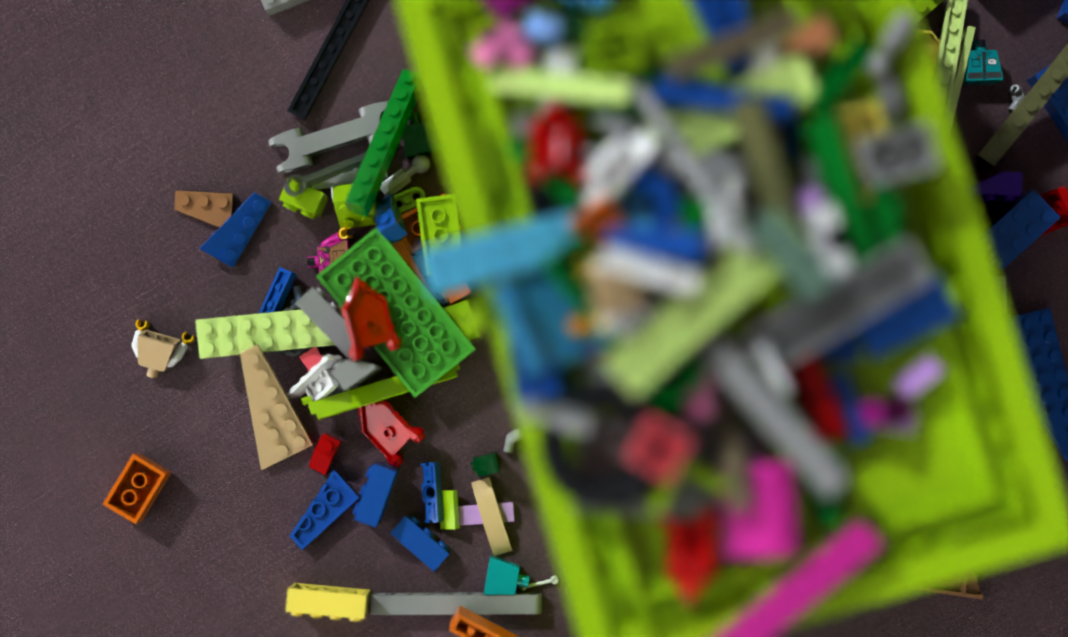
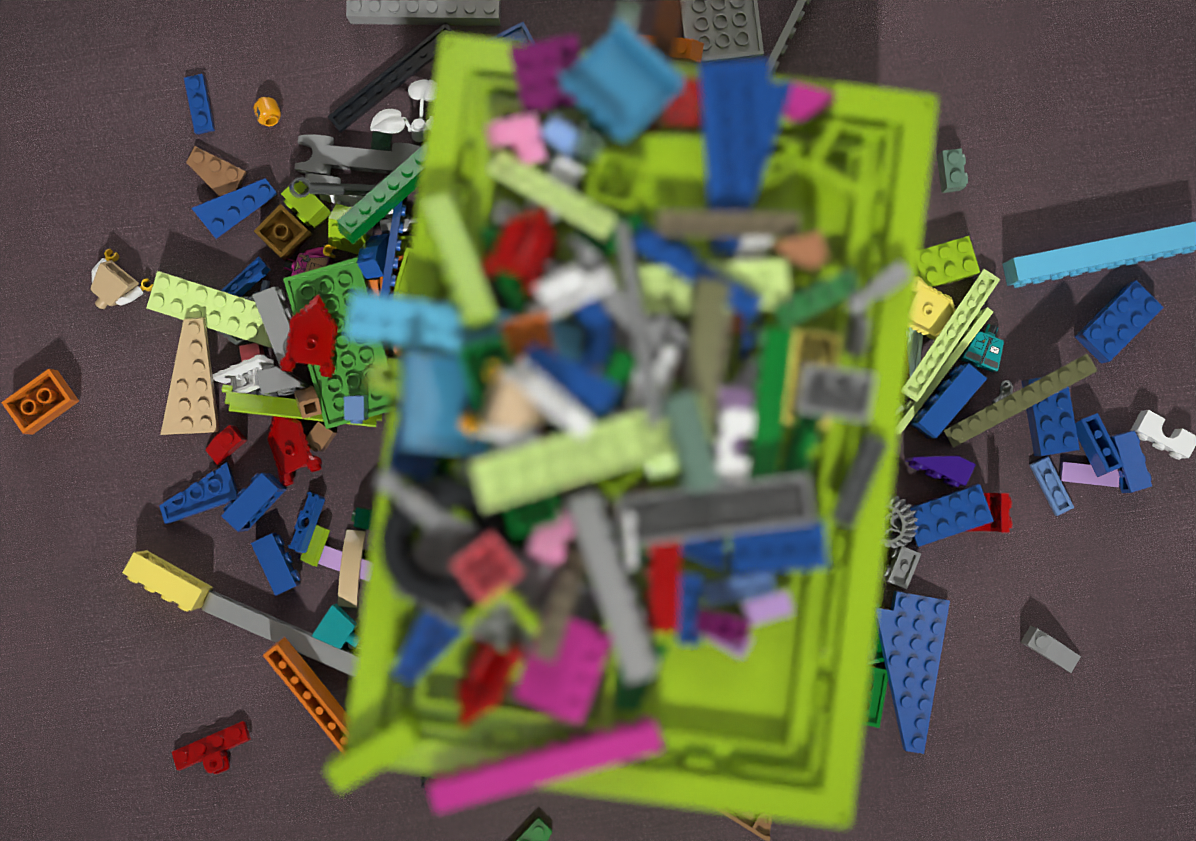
camera: 30 degrees right, 0 degrees up
none -> blue plate [184,74,215,134]
none -> light orange head [253,97,281,126]
none -> pearl gold brick [254,204,313,260]
none -> medium nougat brick [294,386,322,419]
none -> light grey beam [304,173,341,184]
none -> medium nougat brick [306,422,337,453]
none -> medium blue brick [344,396,368,424]
none -> white plant [370,79,435,142]
none -> clear green tile [370,131,393,151]
none -> blue plate [381,200,407,296]
none -> blue wing [392,610,466,684]
none -> lime brick [419,193,496,332]
none -> medium blue tile [702,572,776,606]
none -> dark grey tile [829,433,888,528]
none -> blue brick [910,363,987,439]

